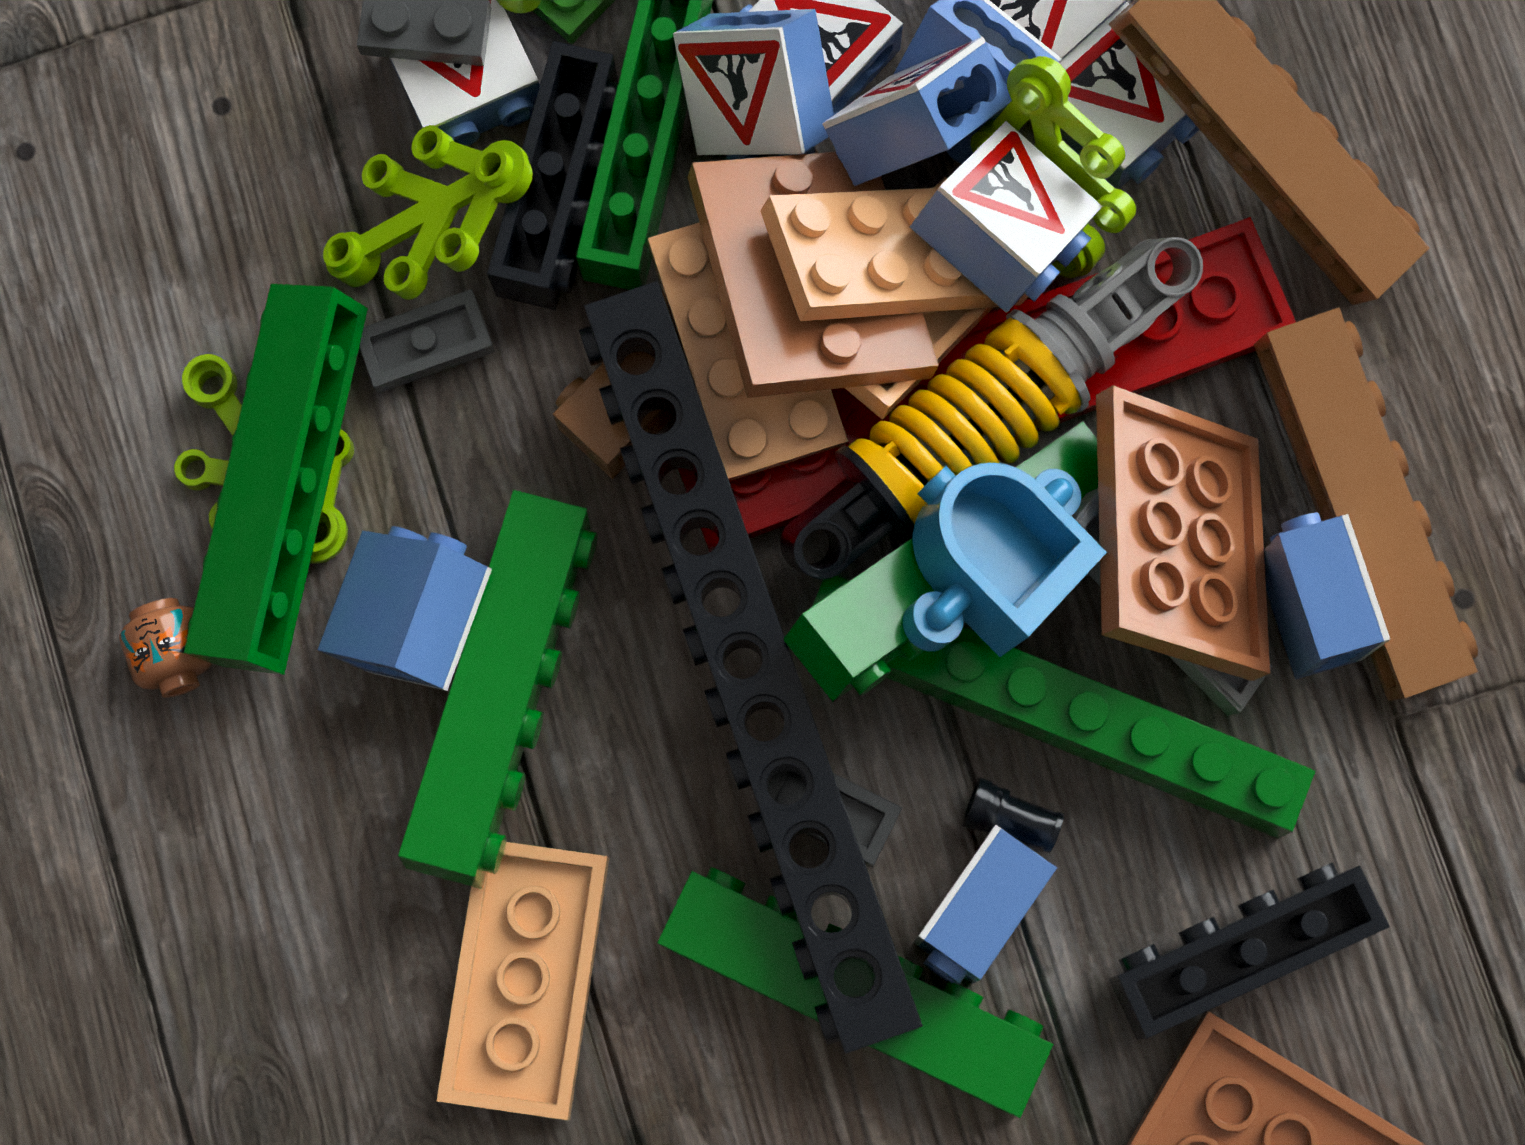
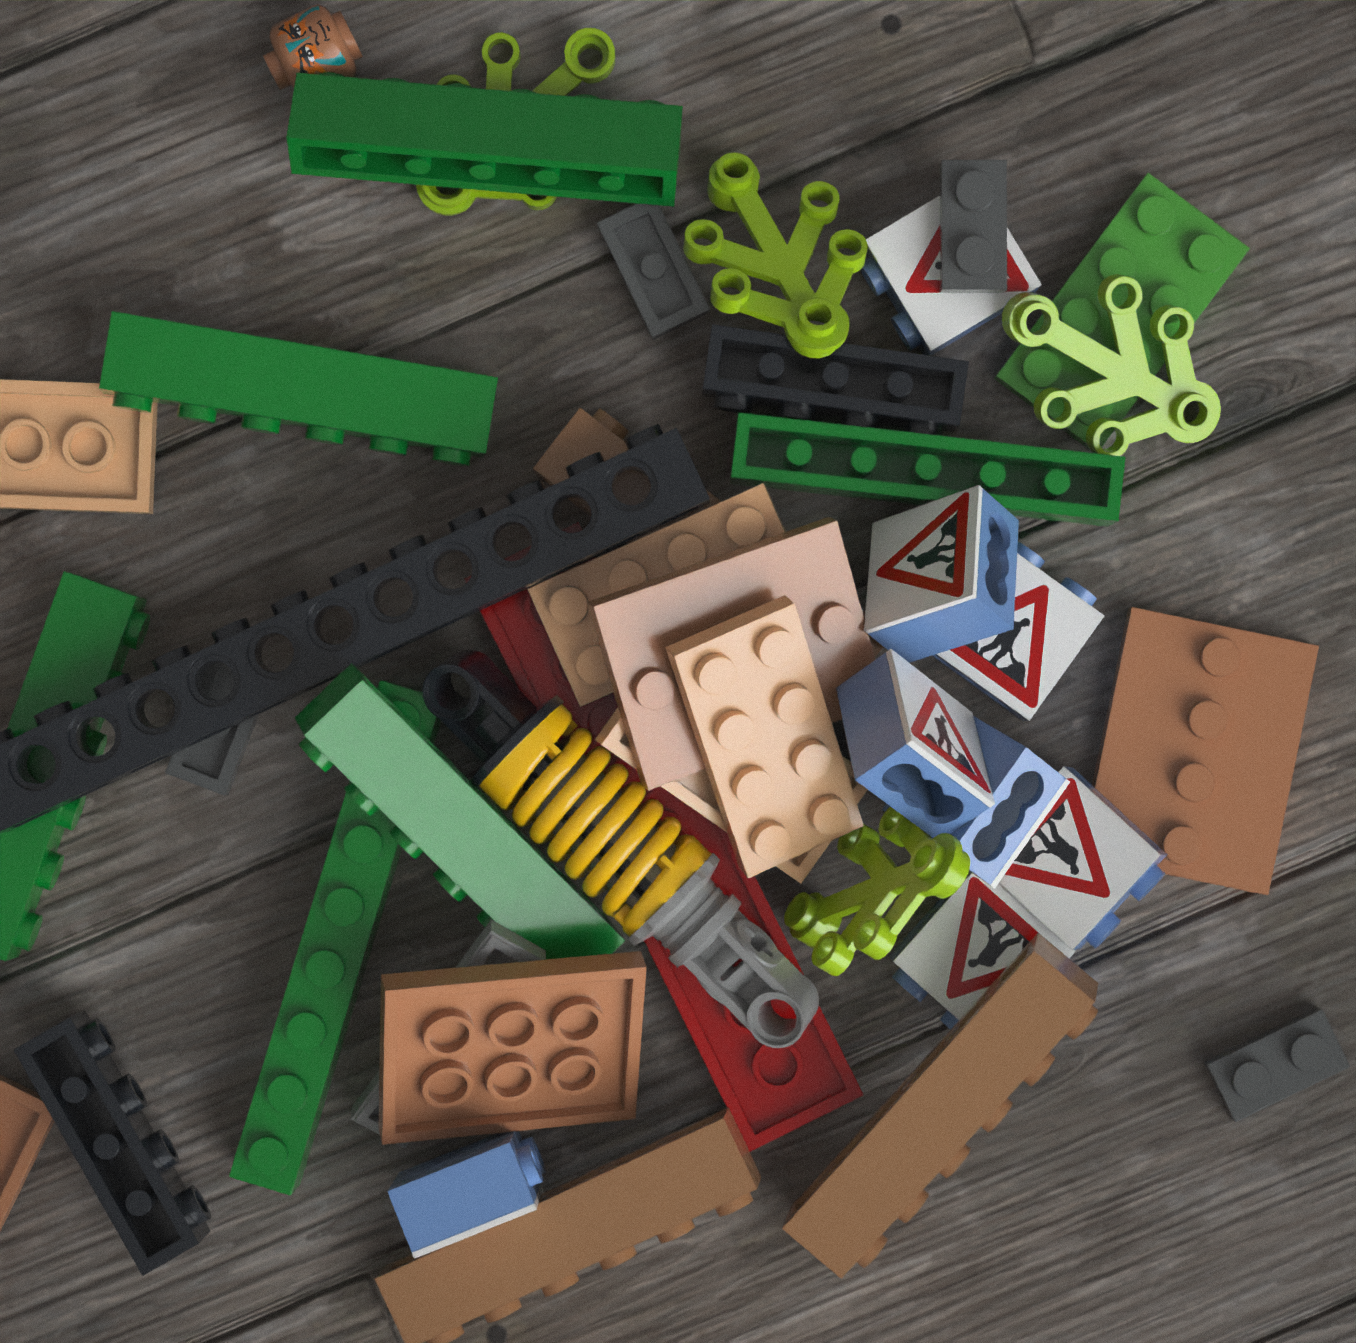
camera: 85 degrees right, 10 degrees up
medium blue piece [317,526,492,691] -> none
dark azure piece [903,463,1107,657] -> none
piece [910,121,1103,313] -> none
medium blue piece [913,825,1057,984] -> none
black pin [962,777,1064,853] -> none

